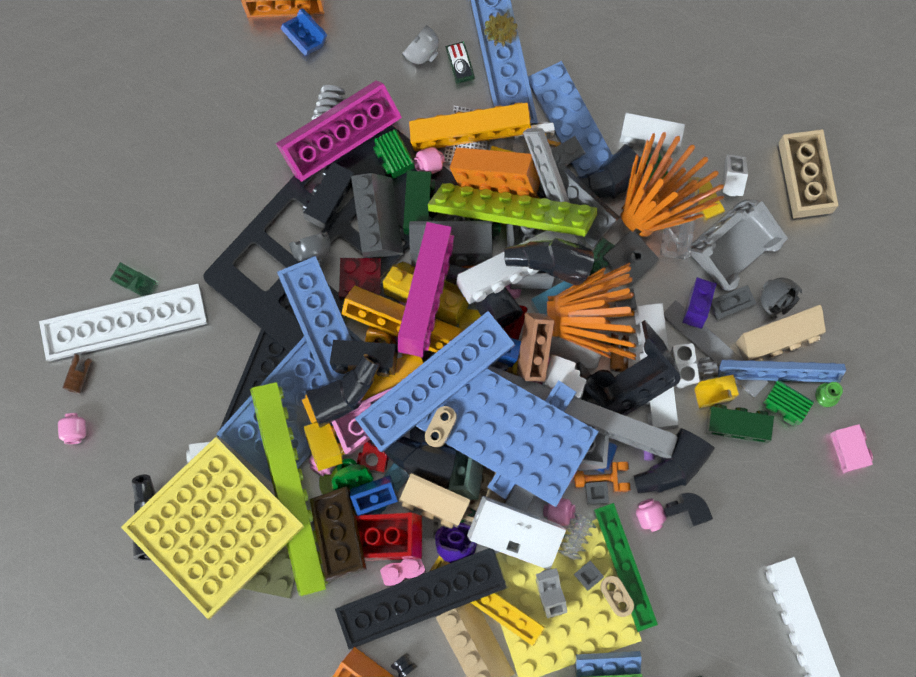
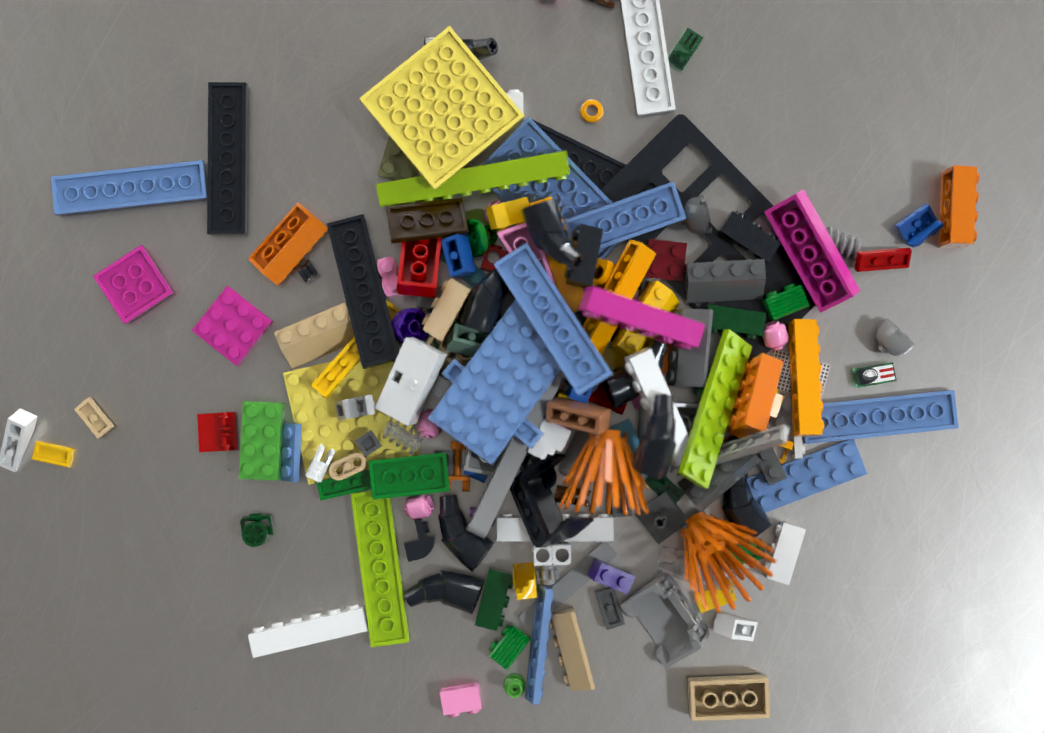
camera: 90 degrees right, 10 degrees up
tan plate [425,406,457,447] -> none
clear yellow gear [484,12,517,47] -> none
dark grey cylinder [760,277,802,318] -> none
none -> white hinge [305,444,335,483]
none -> lime plate [351,491,410,647]
none -> green plate [369,452,450,500]
none -> black piece [404,570,485,615]
none -> light orange piece [580,99,604,123]
none -> red tile [855,248,912,272]

